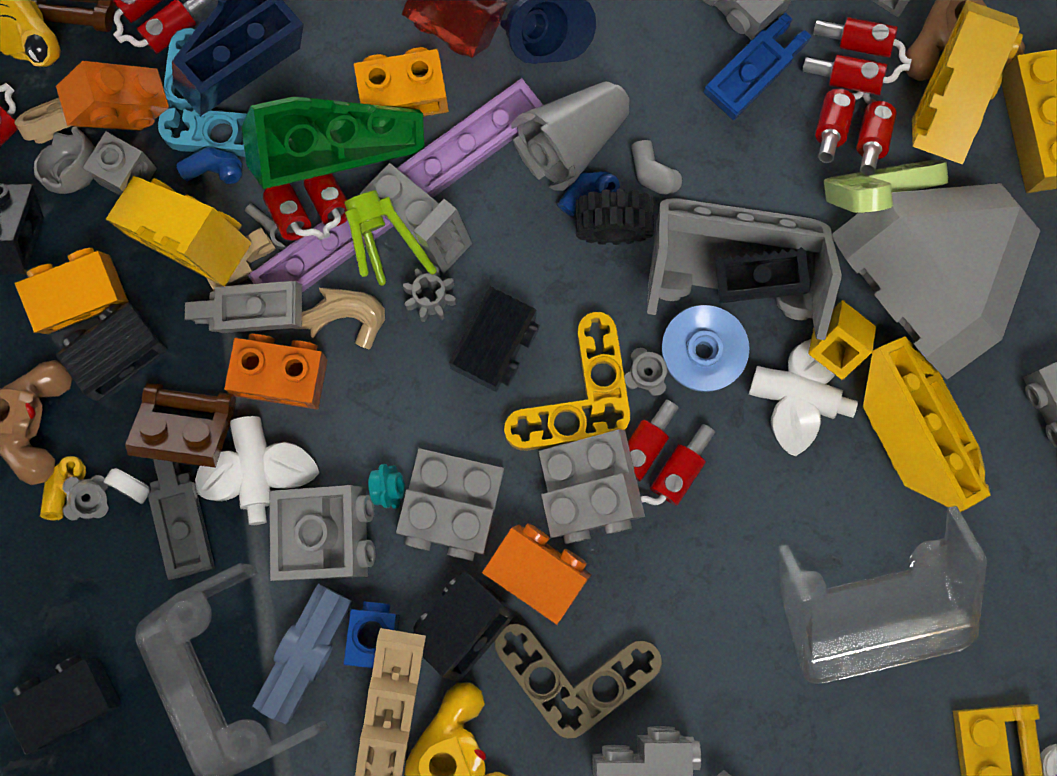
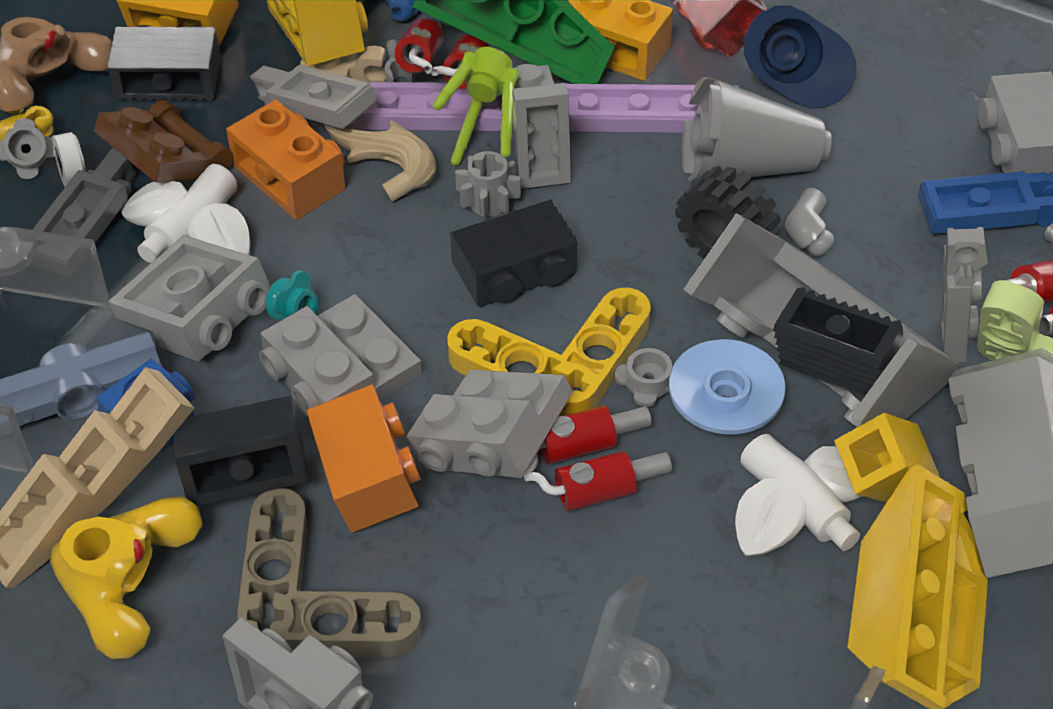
camera: 40 degrees right, 30 degrees down
none -> light grey hinge [940,227,988,362]

